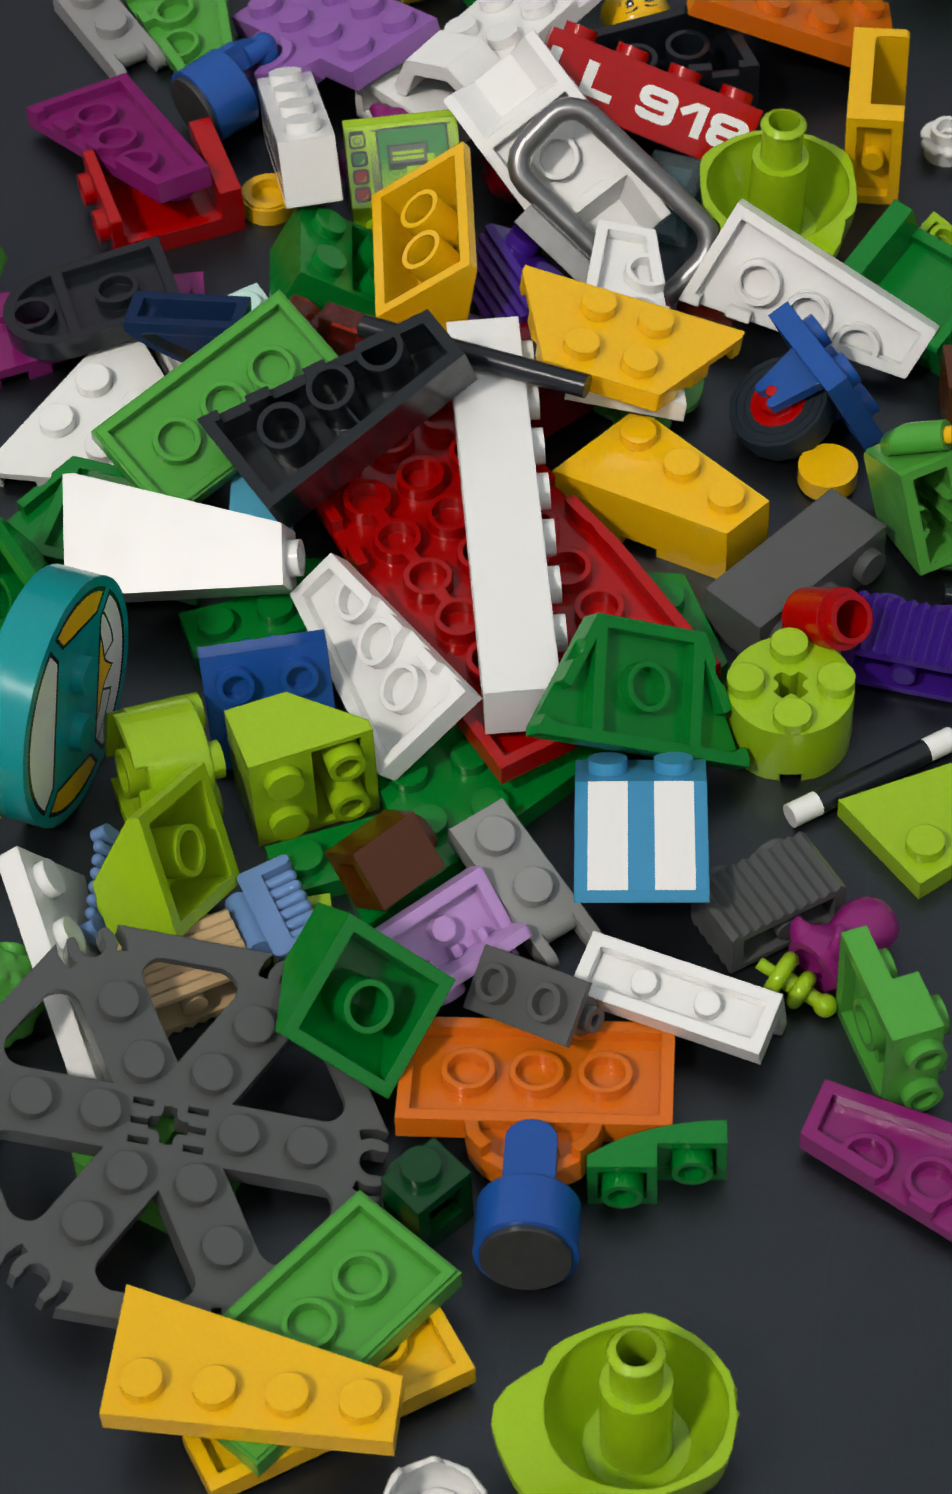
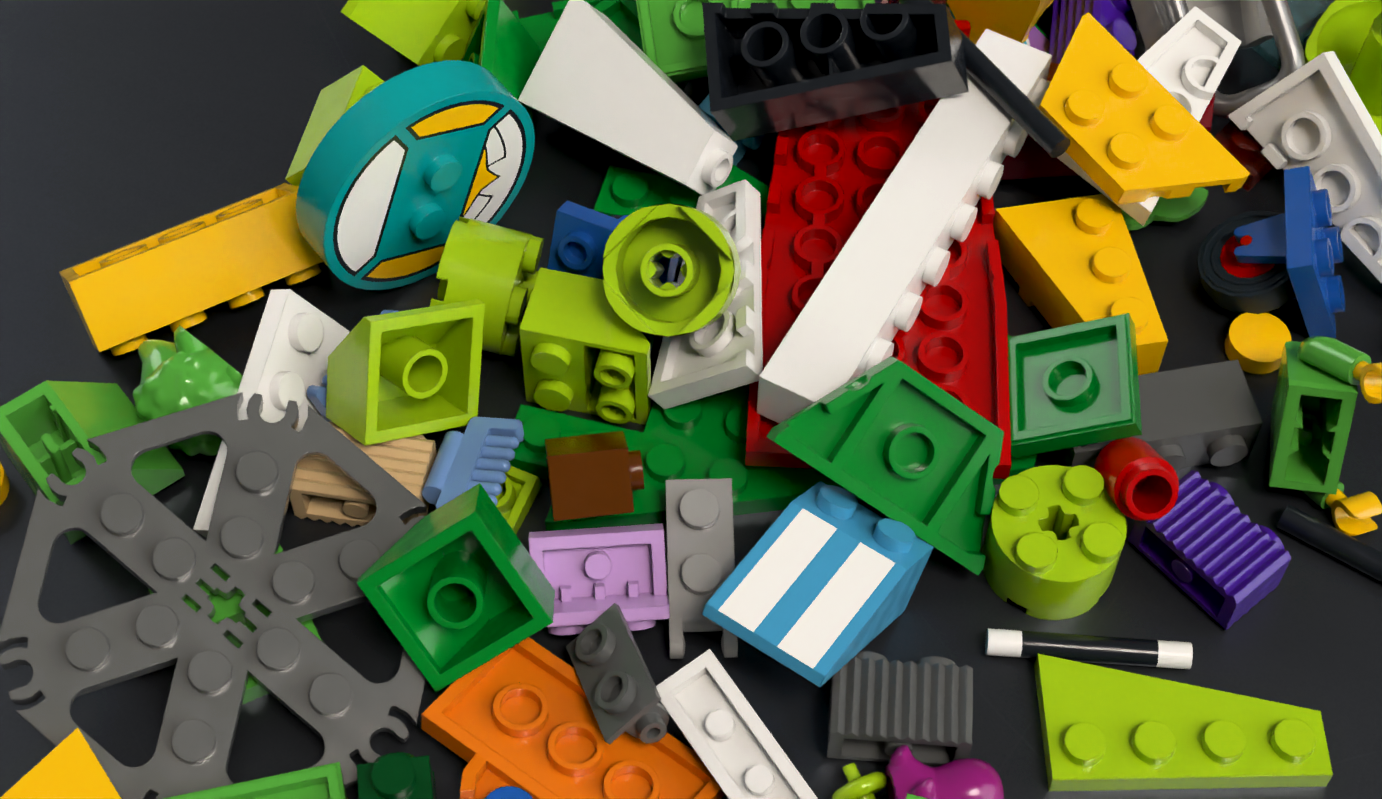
camera: 30 degrees right, 5 degrees up
none -> lime brick [602,203,741,337]
none -> green tile [1008,313,1142,458]

